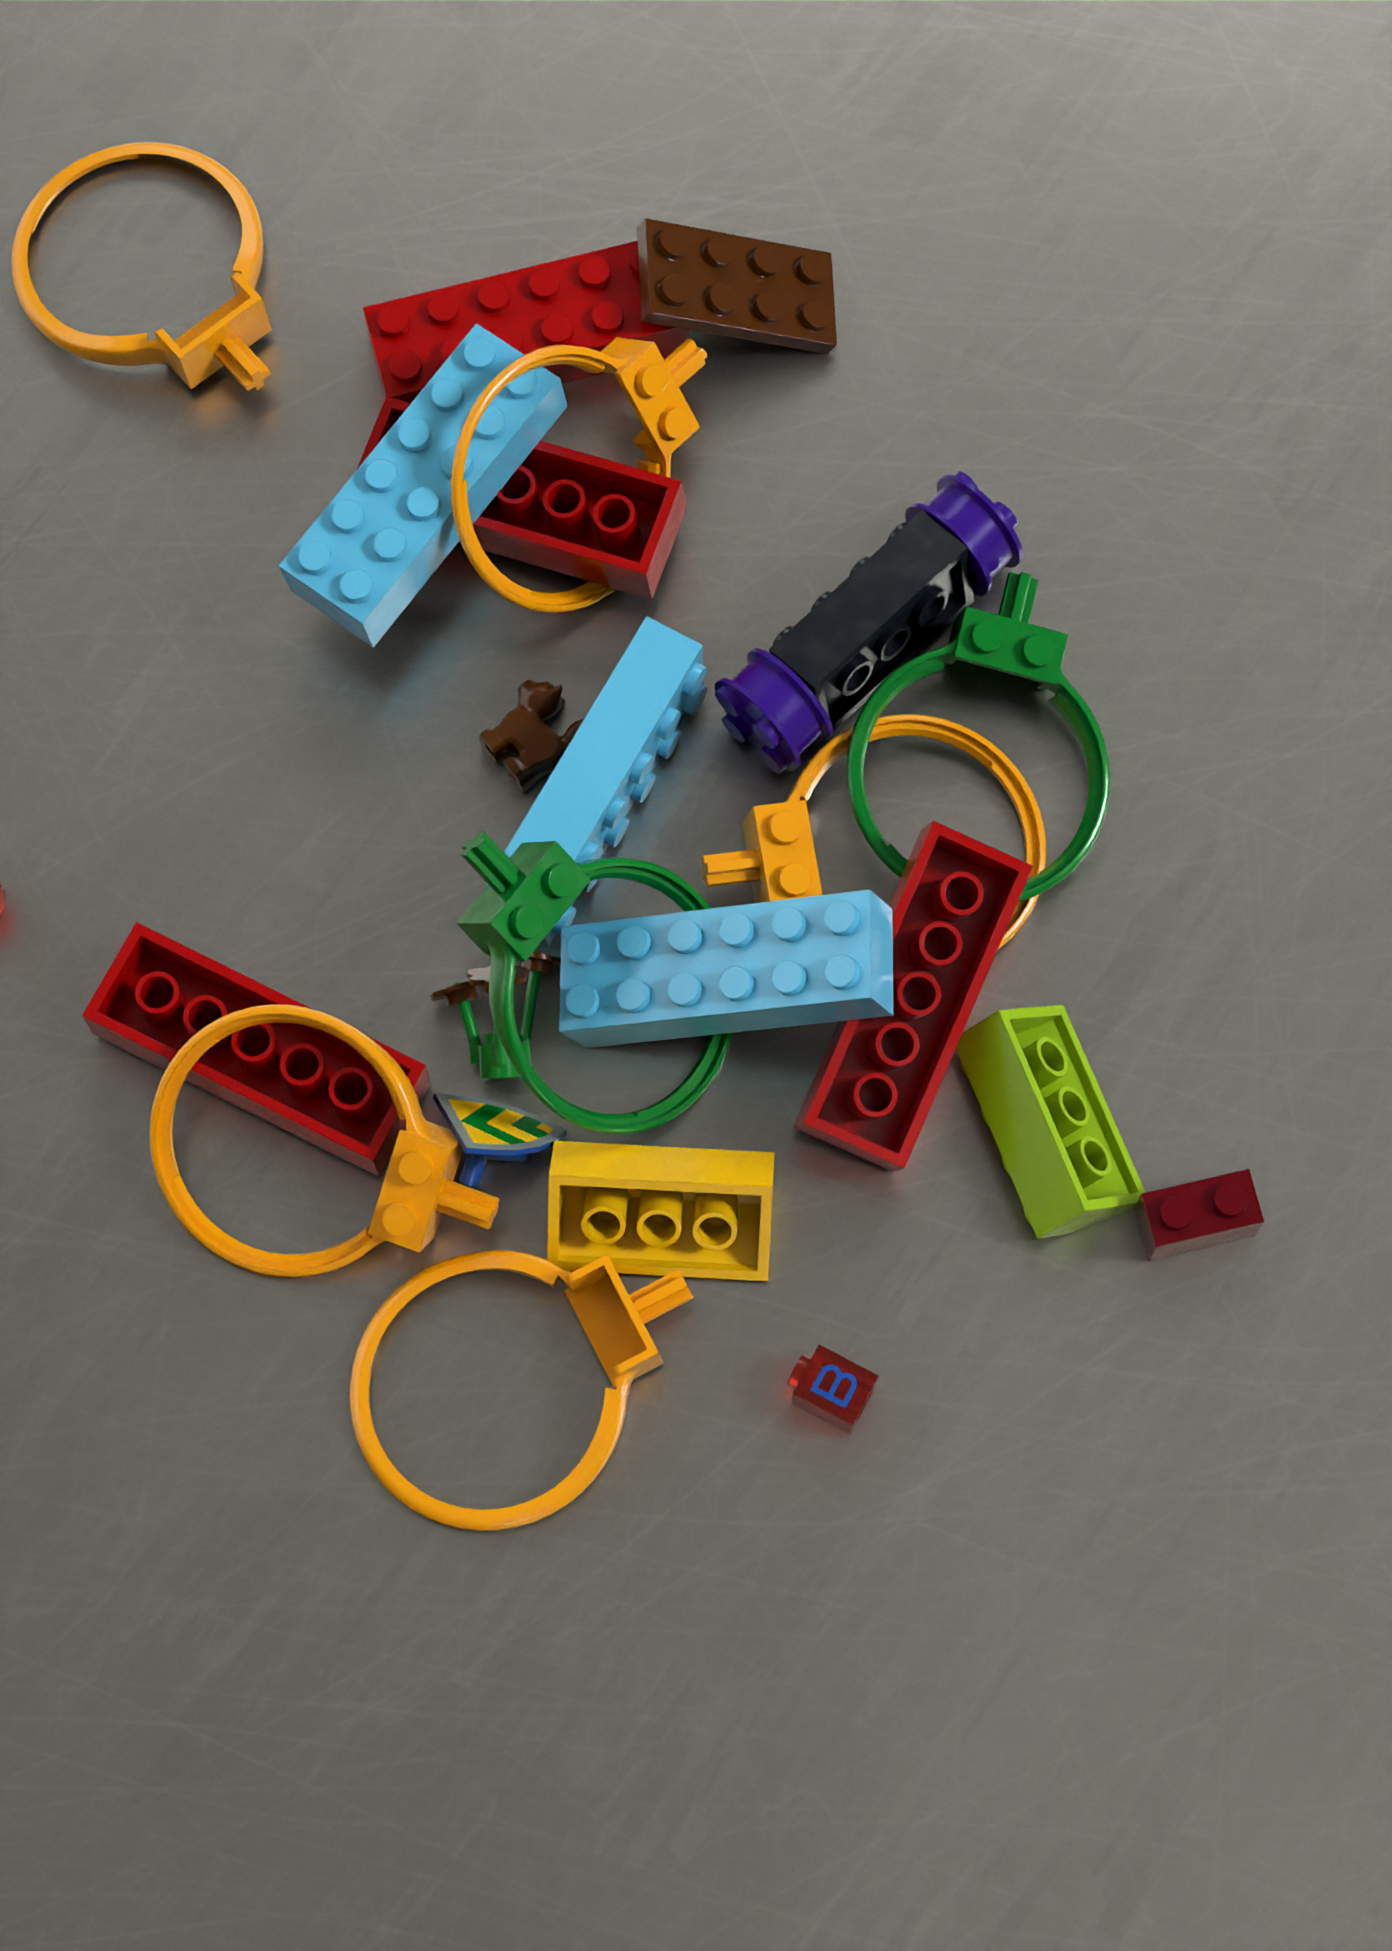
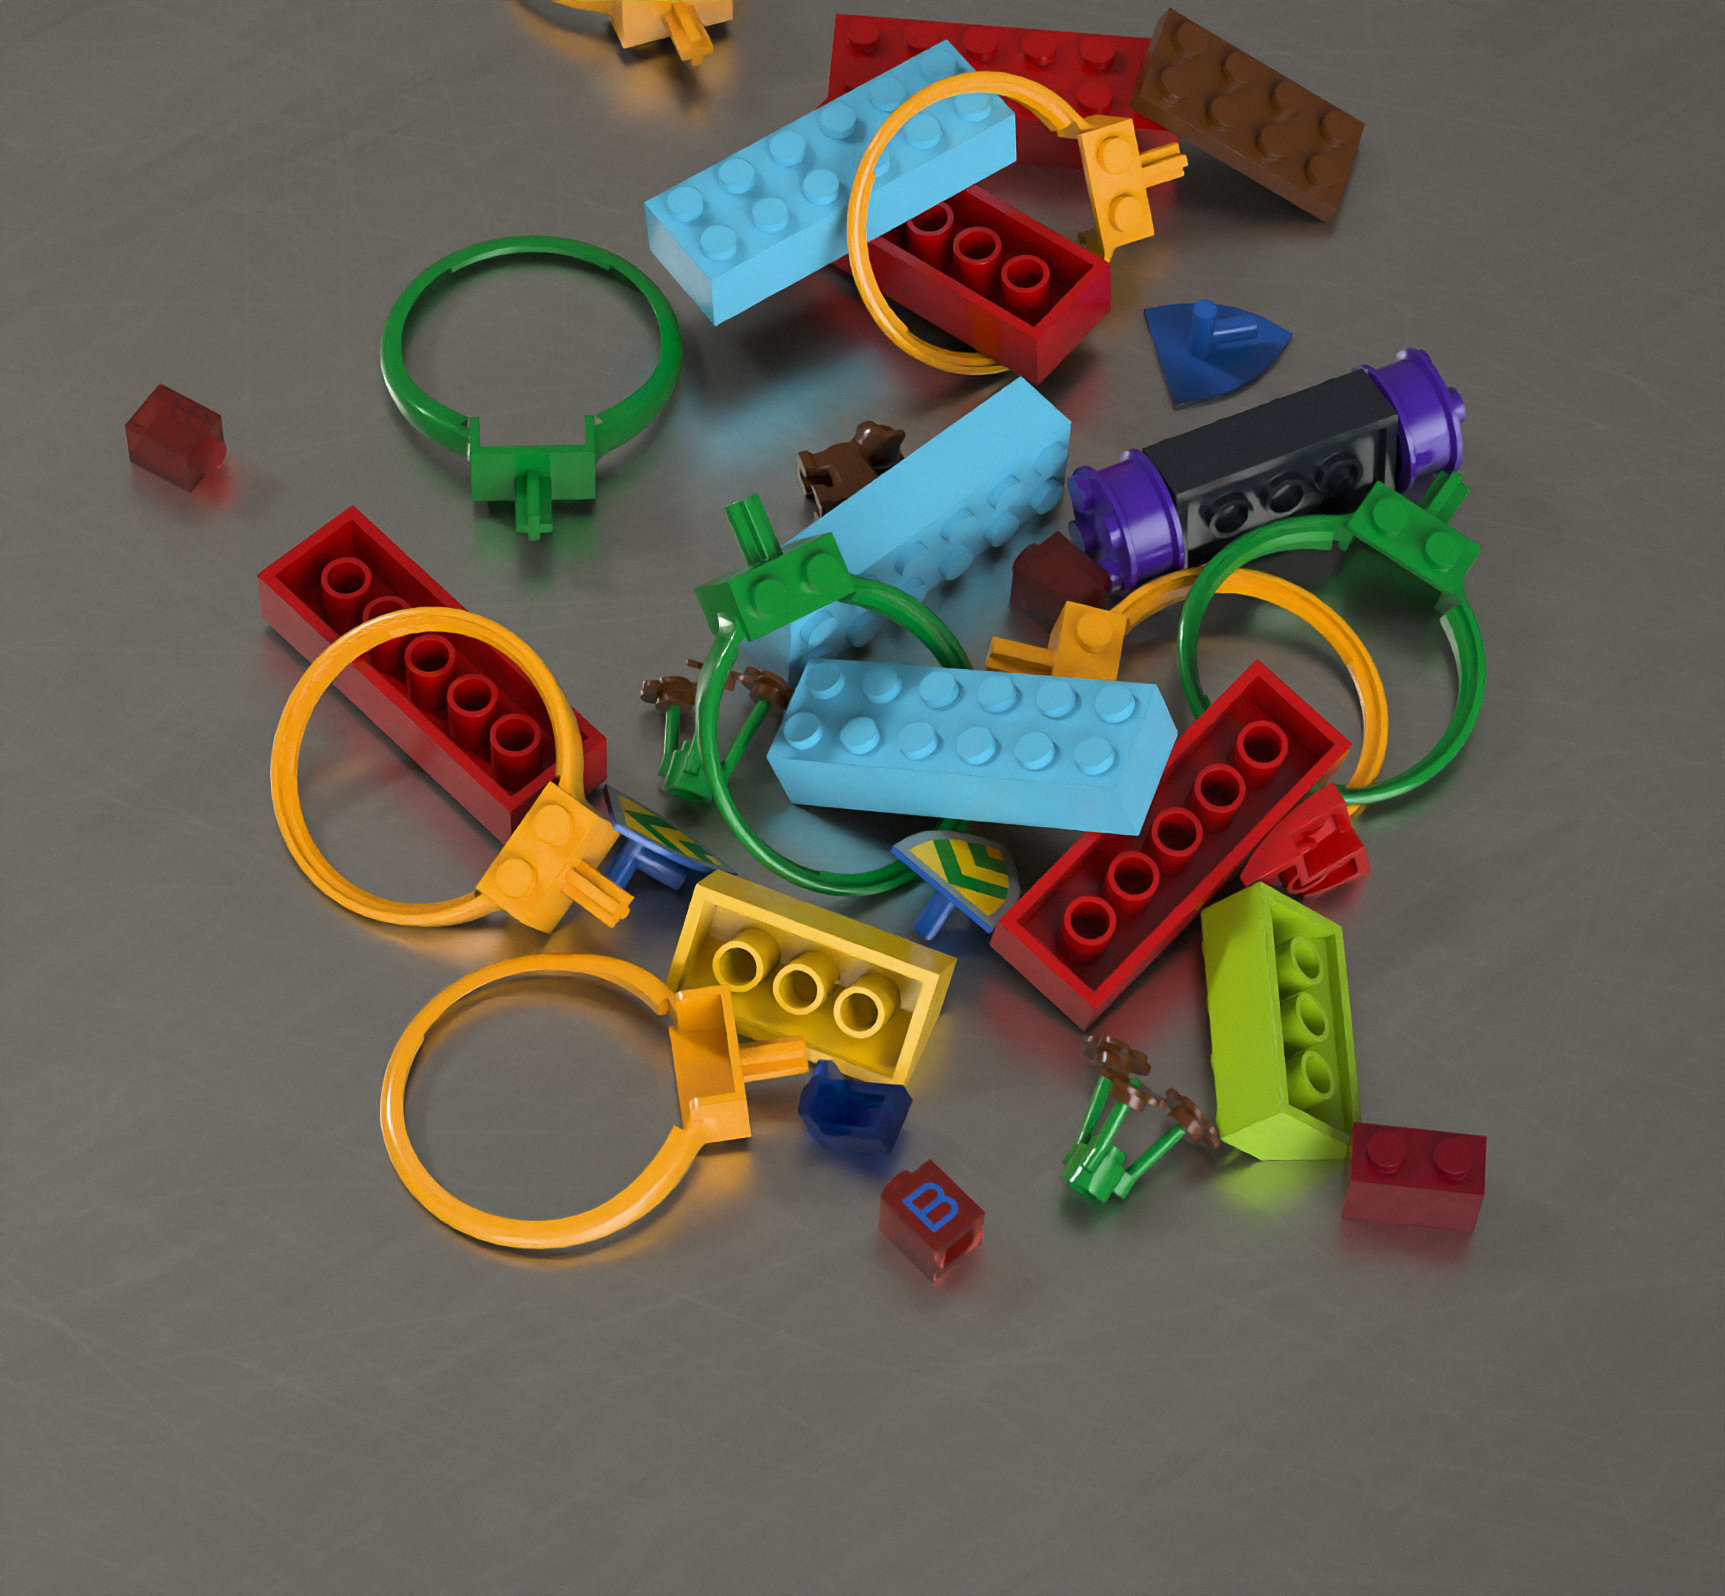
camera: 15 degrees right, 15 degrees down
none -> green brick [380,235,683,540]
none -> clear blue bracket [798,1059,913,1155]
none -> shield [890,830,1020,940]
none -> clear red brick [1010,530,1111,634]
none -> plant [1059,1036,1220,1205]
none -> blue shield [1143,299,1293,407]
none -> red brick [1240,782,1371,899]

